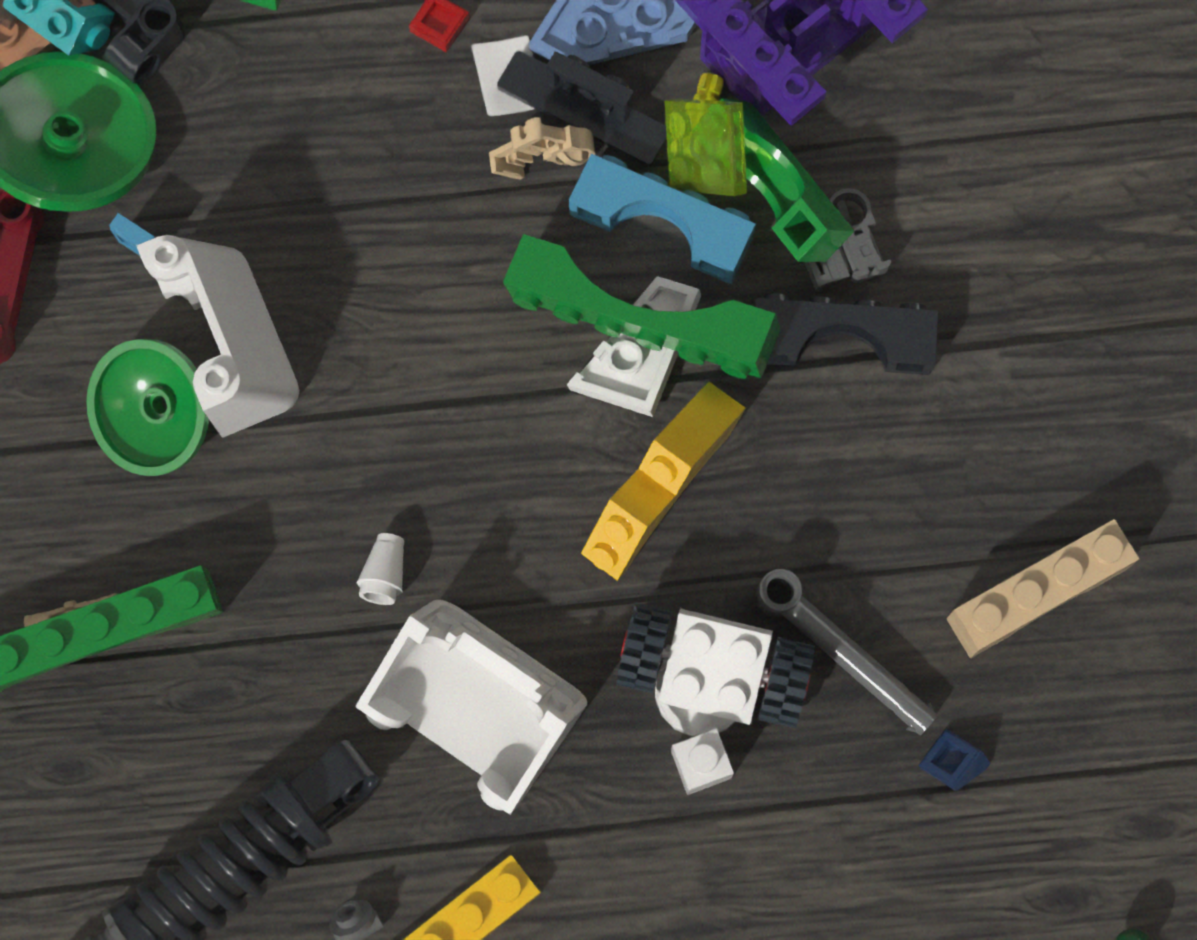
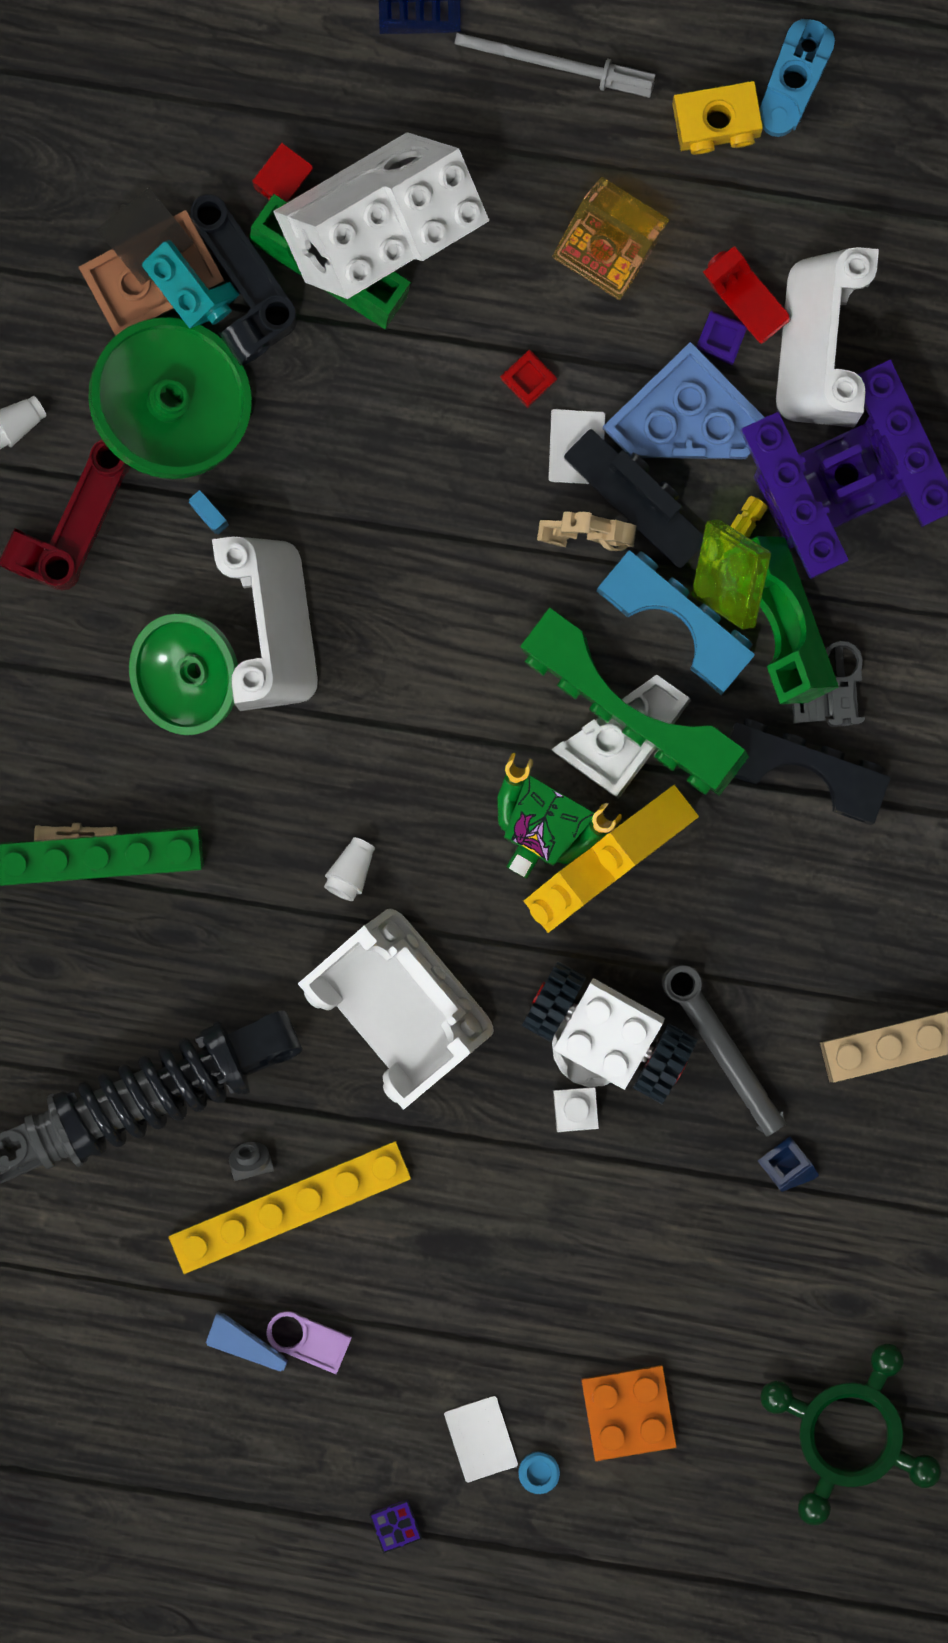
camera: 15 degrees right, 10 degrees up
none -> green torso [497,753,622,879]

